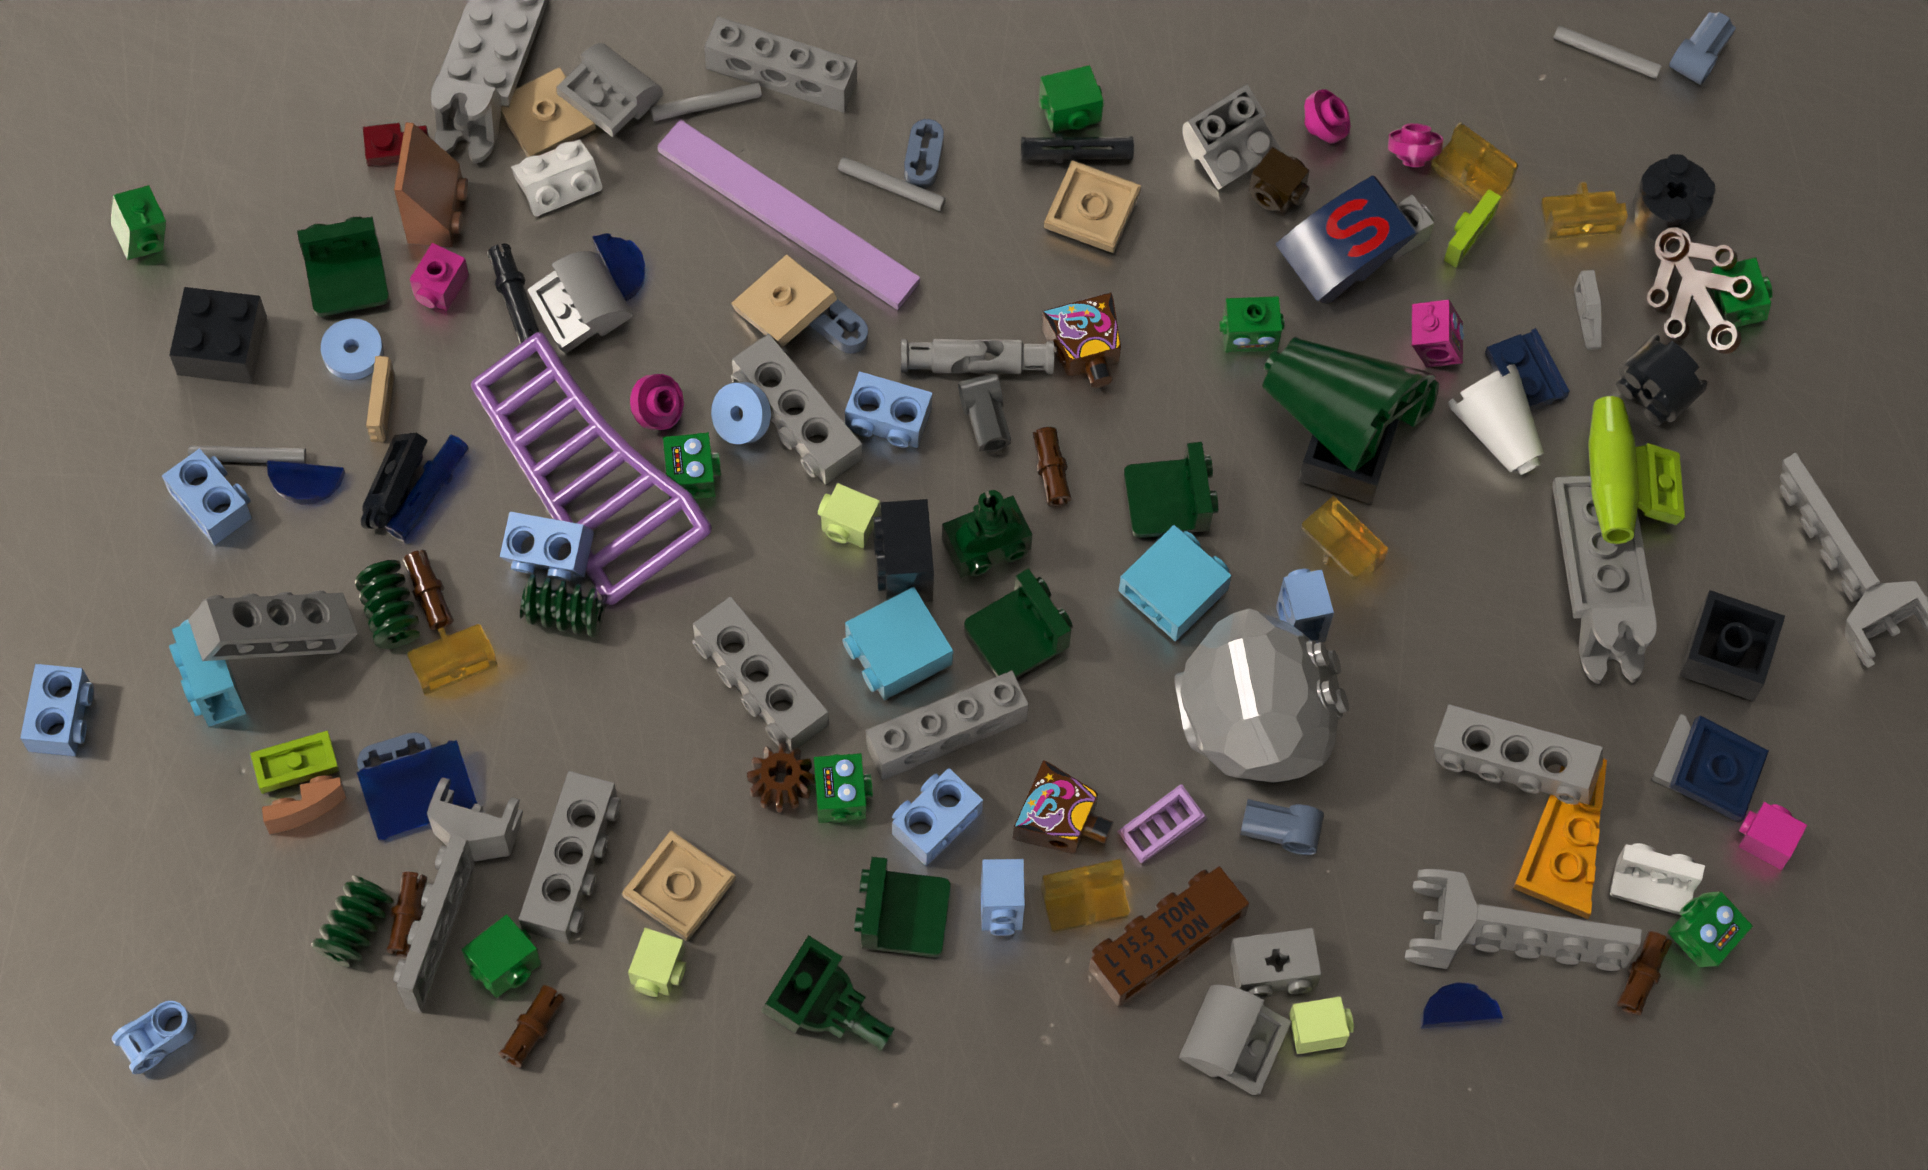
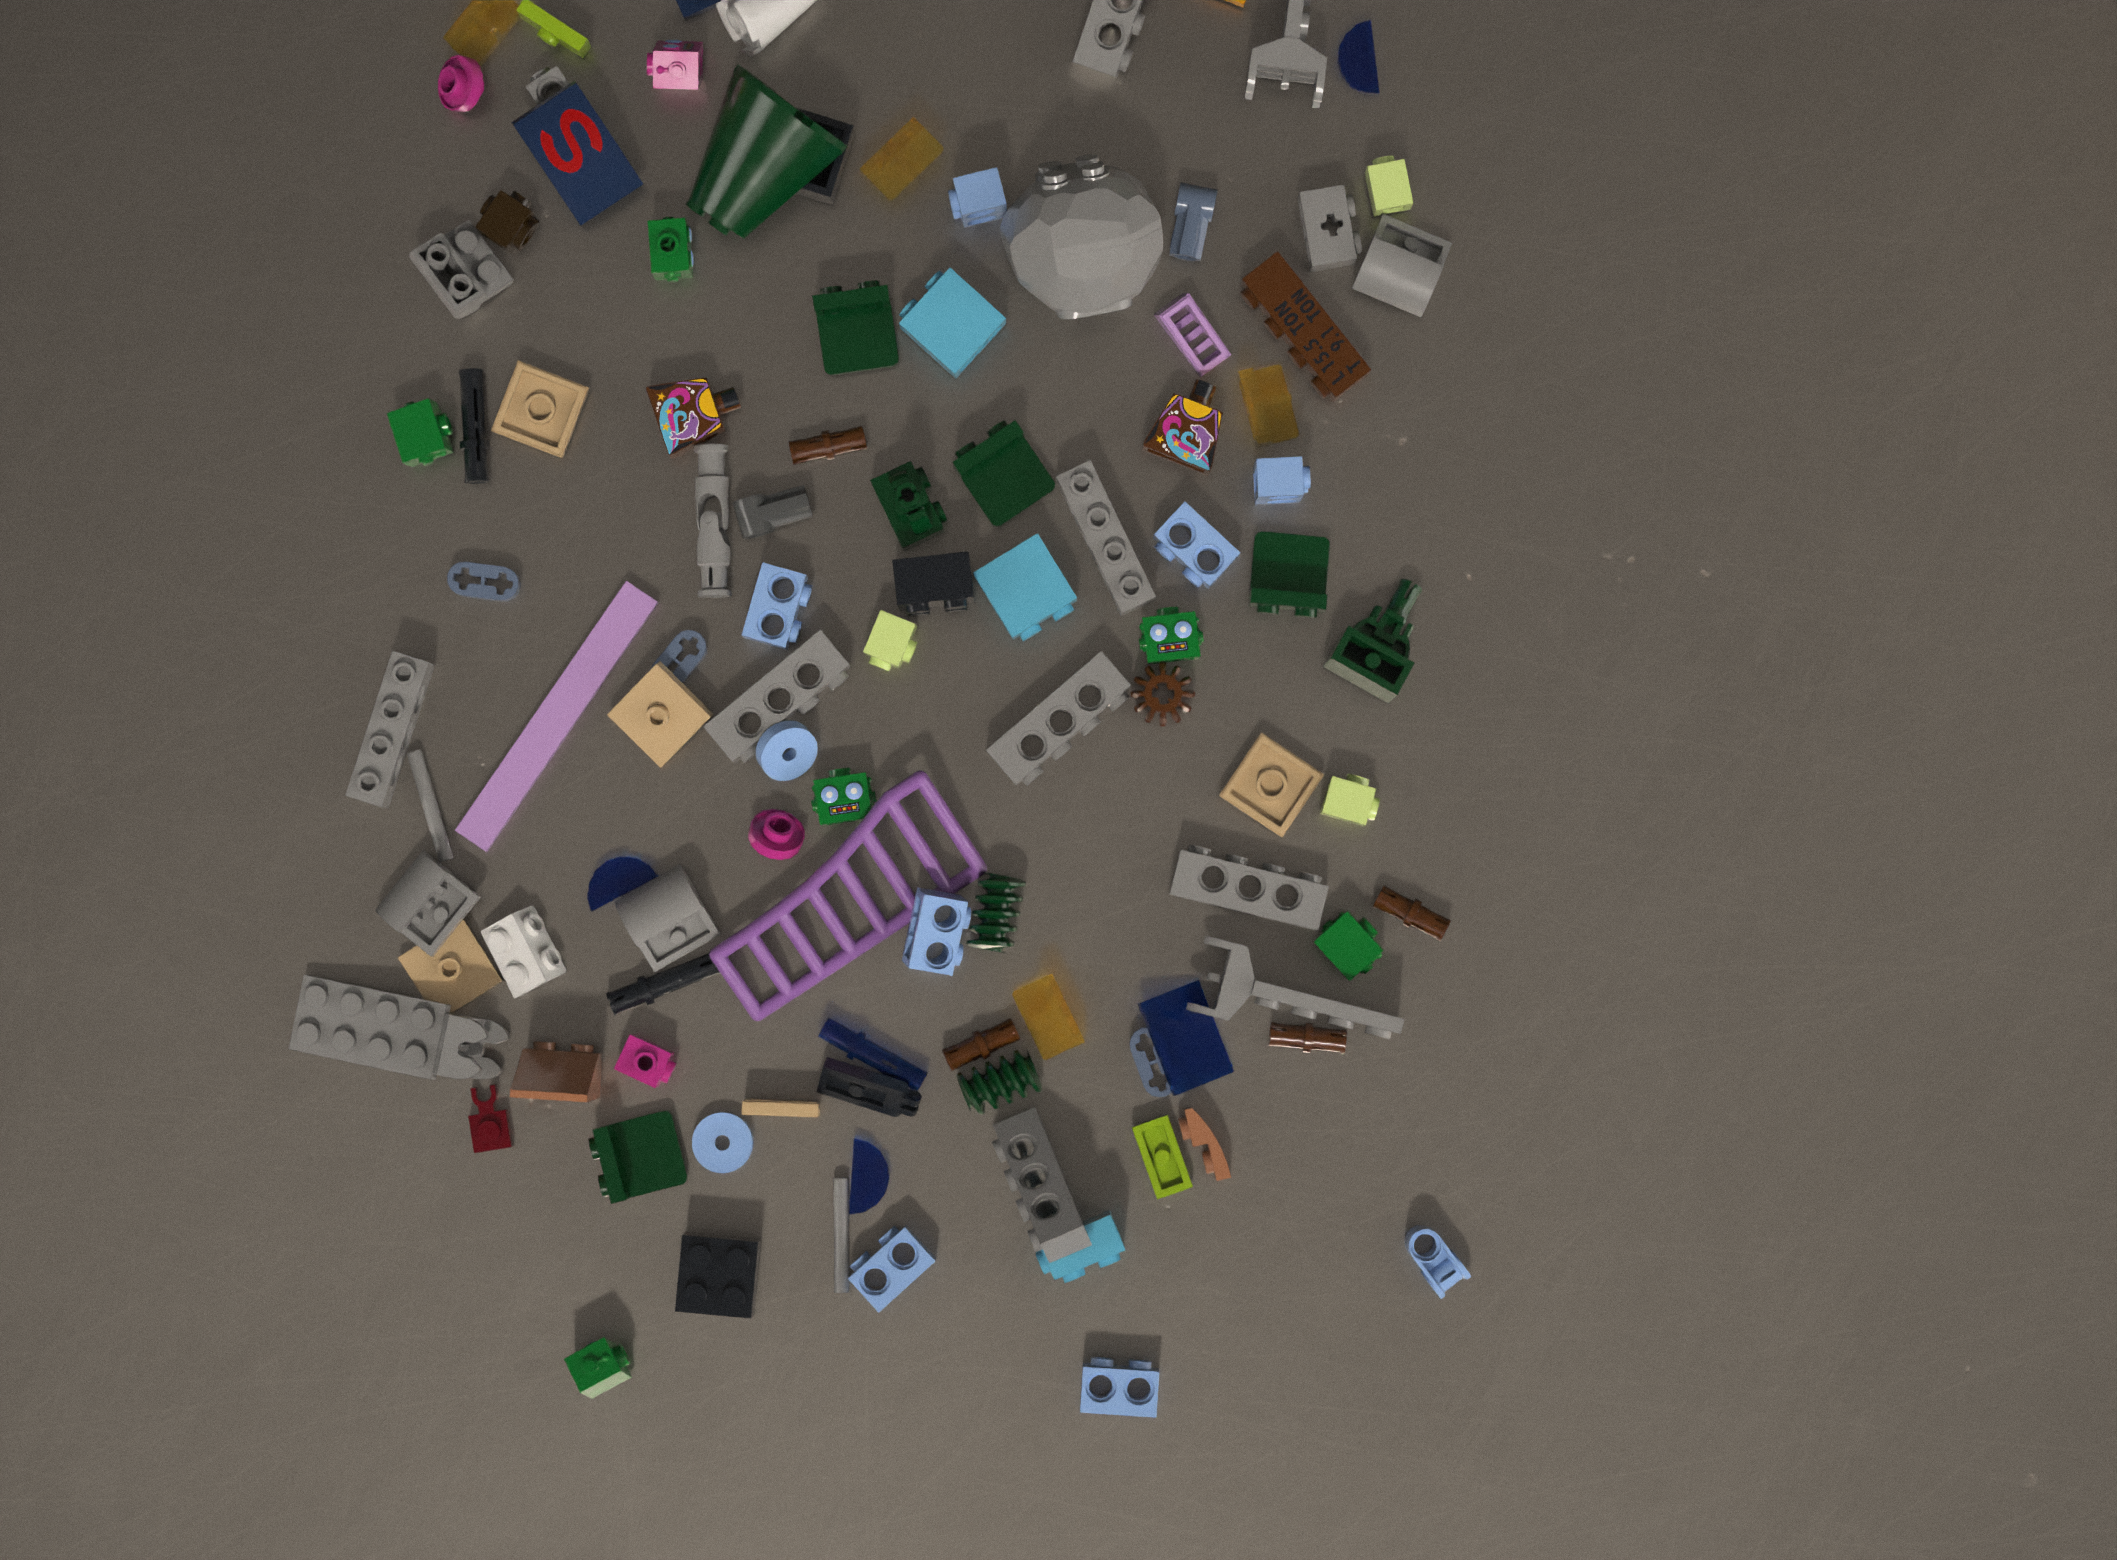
camera: 90 degrees left, 20 degrees up
dark green piece [311,876,394,967] -> none
light grey bar [838,157,946,211] -> none
dark pink plate [1304,89,1351,144] -> none

